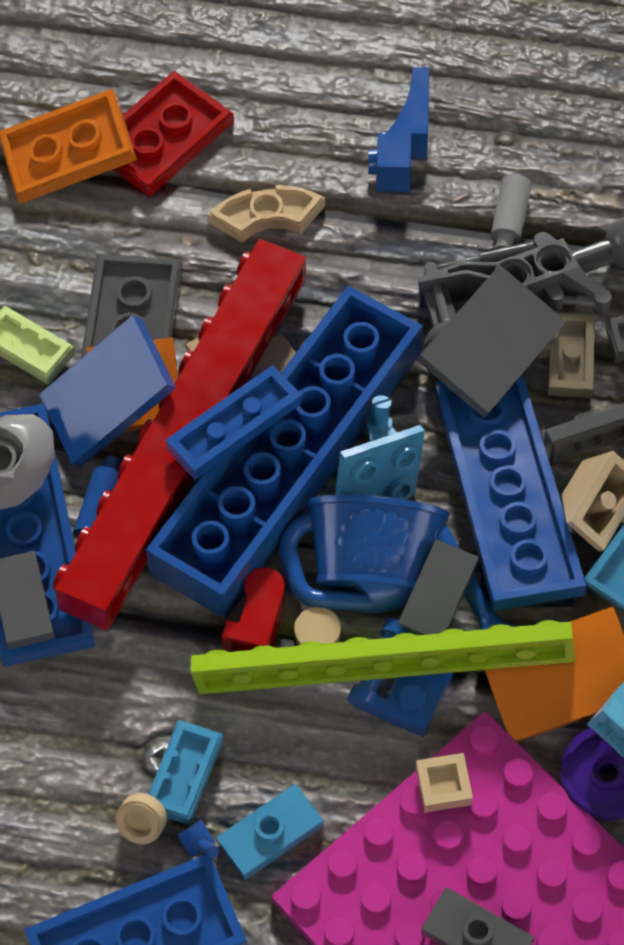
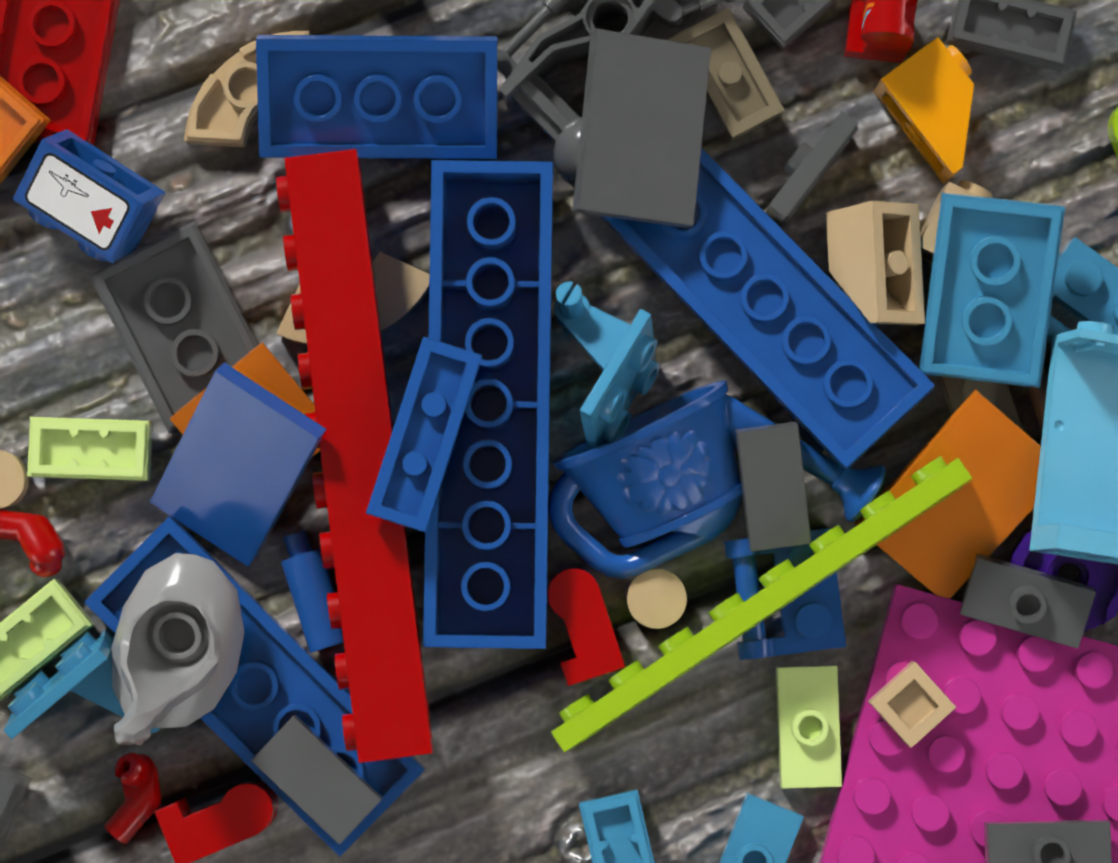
camera: 30 degrees left, 25 degrees up
none -> brick [12,129,166,264]
none -> blue plate [256,35,497,159]
none -> yellowish green plate [776,665,842,789]
none -> dark grey plate [960,553,1096,648]

